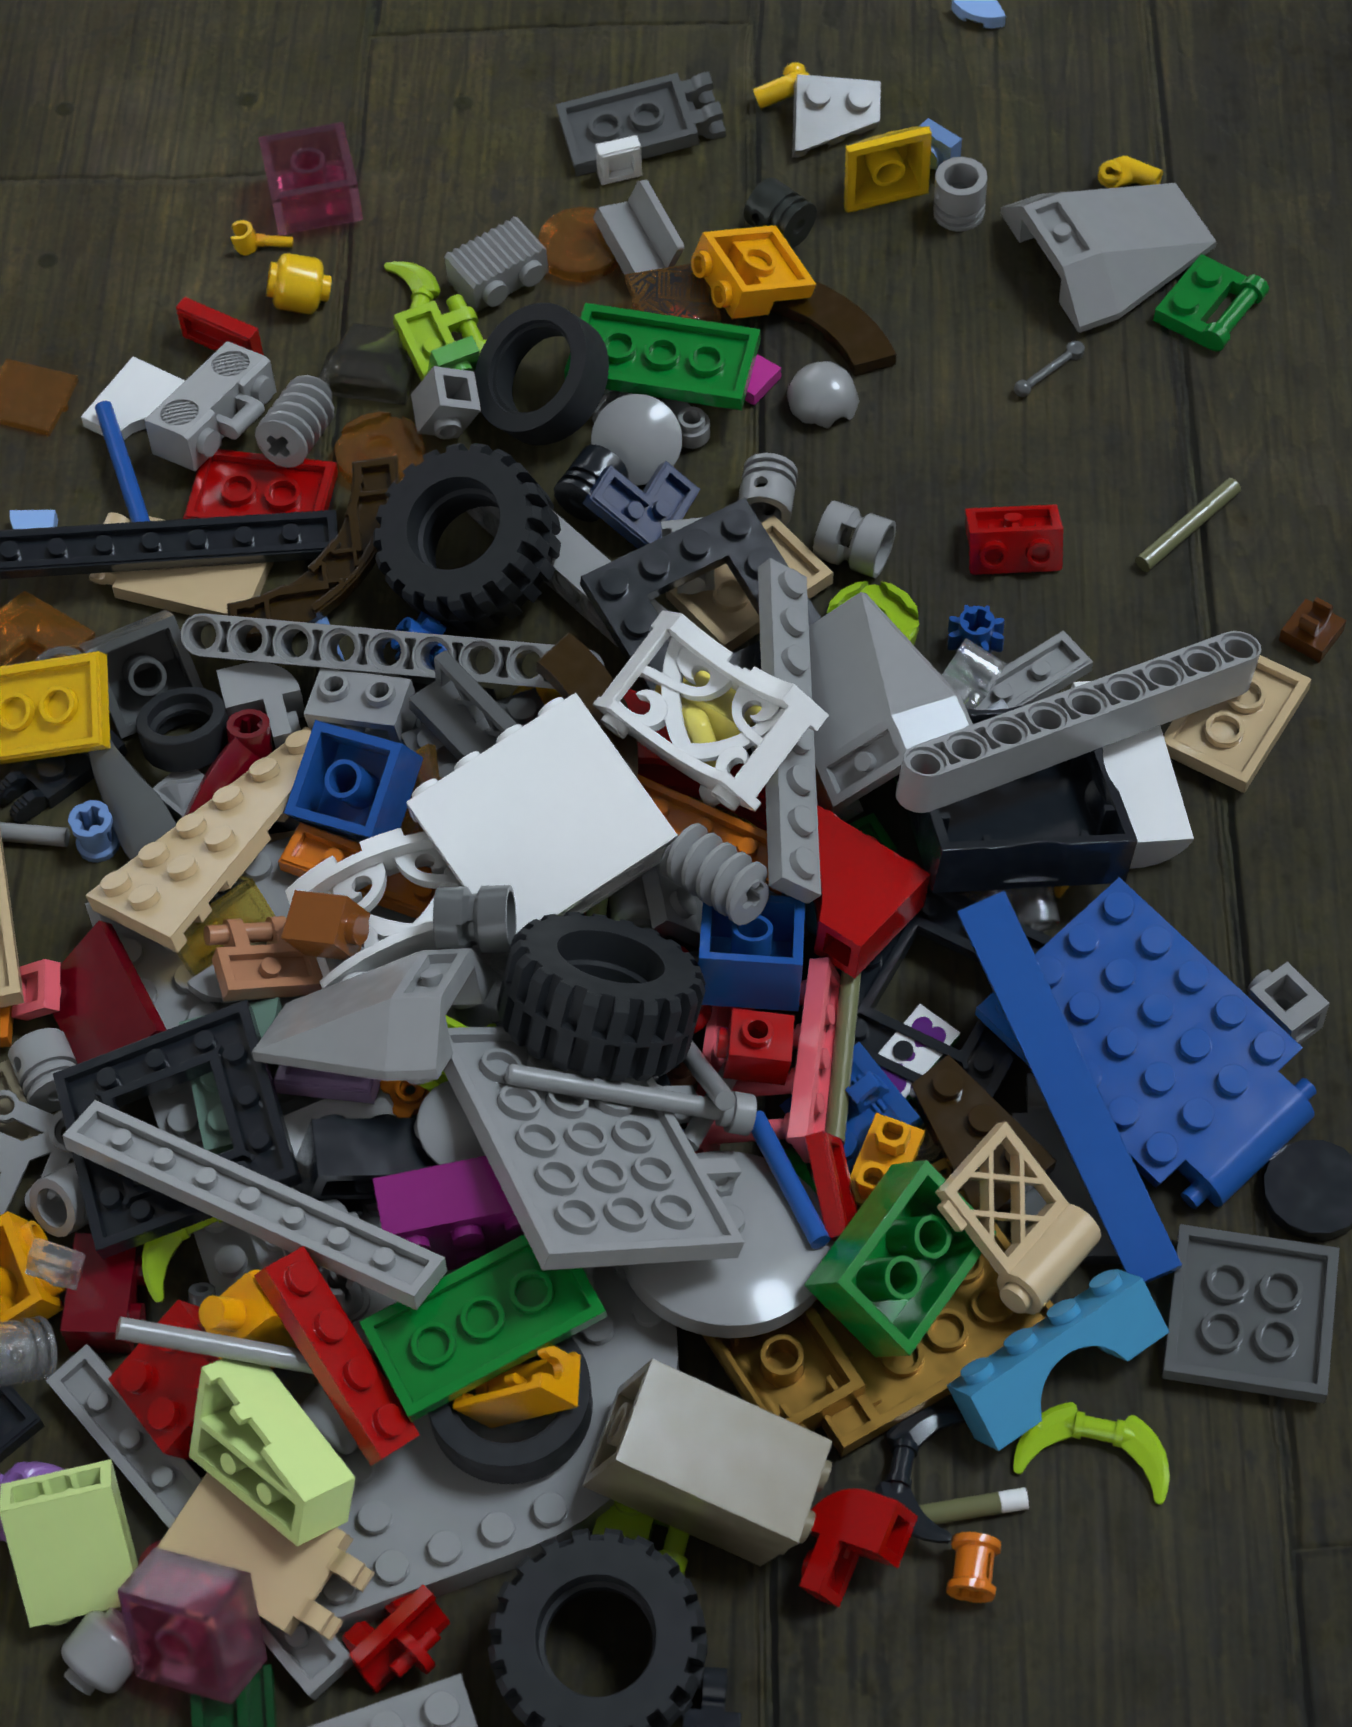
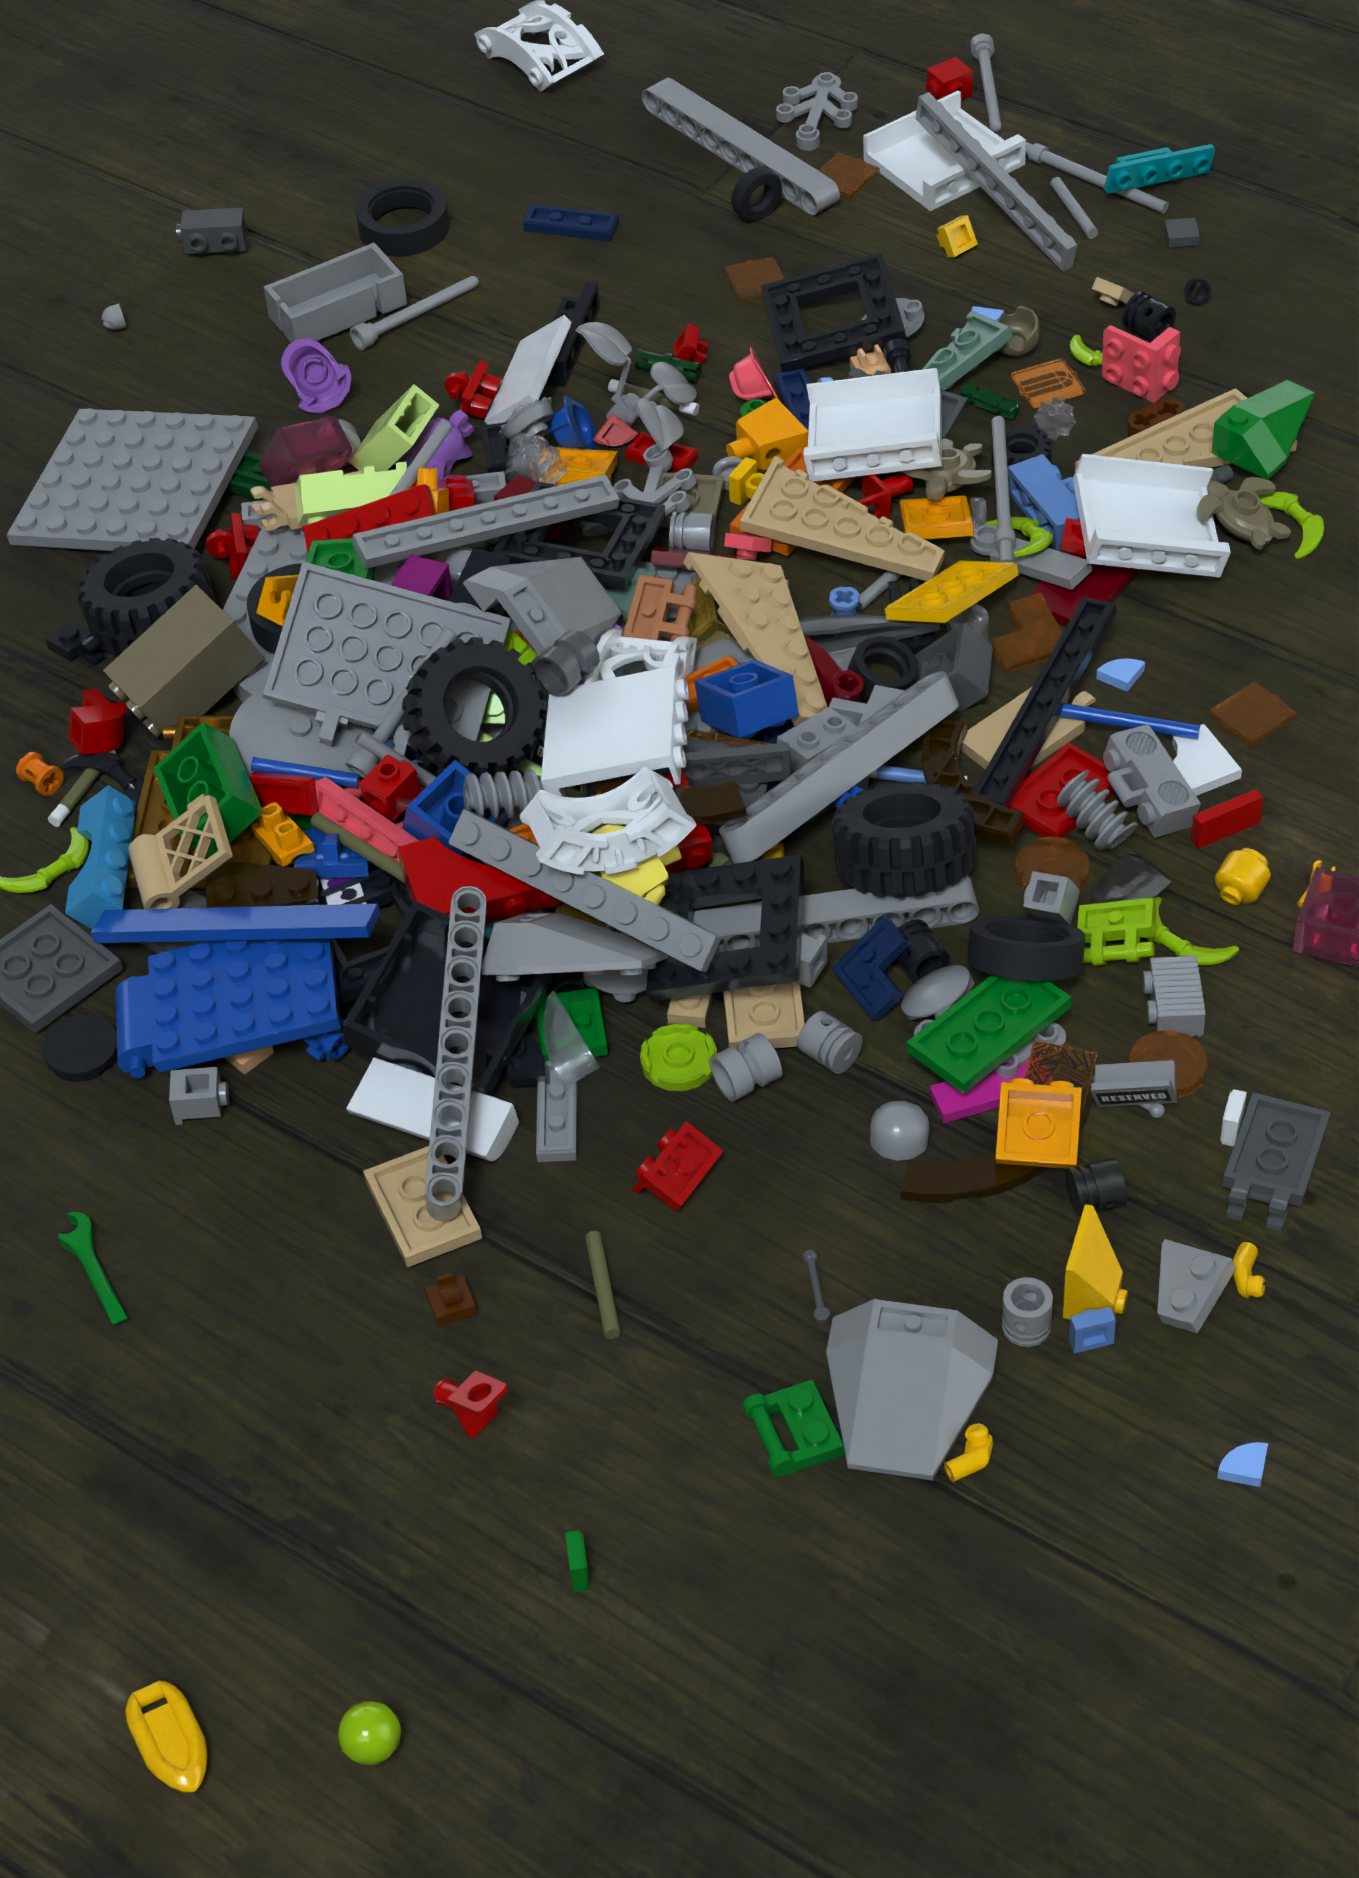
camera: 125 degrees right, 10 degrees down
dark orange brick [281,890,370,960] -> none
bright green plate [428,336,480,372] -> none
blue gear [947,605,1005,664] -> none

